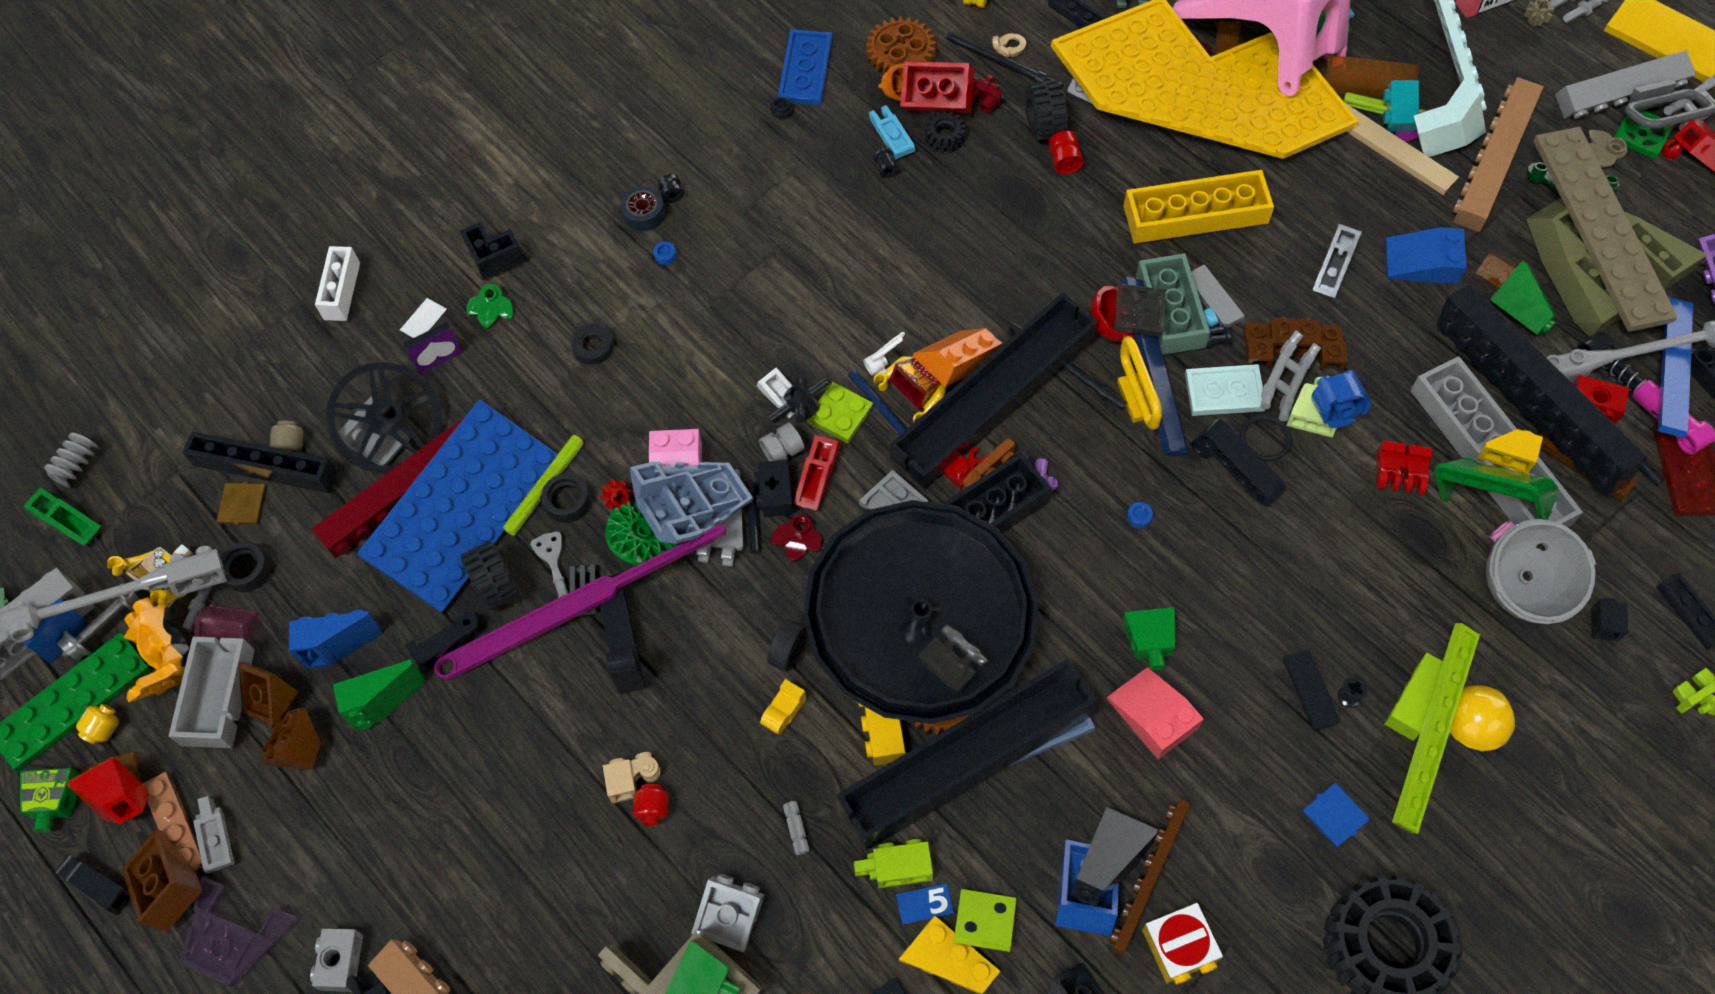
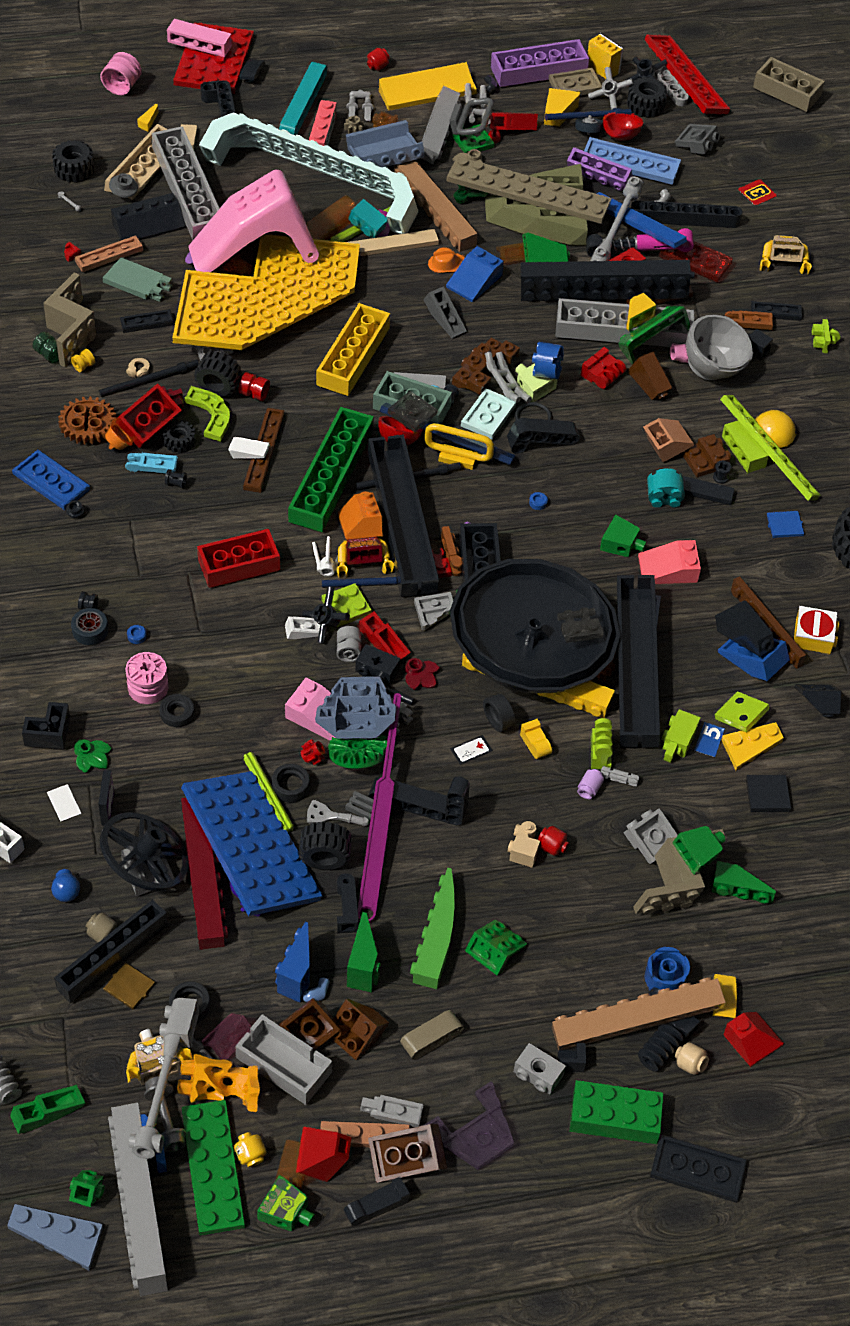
camera: 65 degrees left, 10 degrees down
none -> blue piece [51,869,80,902]
none -> bright pink wheel [125,652,168,704]
none -> lime plate [185,386,230,442]
none -> red brick [197,529,280,588]
none -> white slope [229,437,270,459]
none -> reddish brown tile [243,408,285,493]
none -> green brick [288,407,374,532]
none -> medium blue arm [303,978,330,1002]
none -> sand blue panel [346,120,425,168]
none -> clear orange brick [372,111,398,128]
none -> dark tan beam [400,1010,464,1060]
none -> bright green slope [410,868,454,989]
none -> orange piece [428,247,465,273]
none -> white sticker [450,735,493,765]
none -> green bracket [465,920,527,976]
none -> lavender brick [577,769,604,799]
none -> lime legs [591,718,612,770]
none -> reddish brown slope [627,352,672,400]
none -> nougat slope [643,418,694,462]
none -> teal brick [647,468,685,507]
none -> reddish brown plate [681,434,731,477]
none -> dark orange hinge [725,311,773,330]

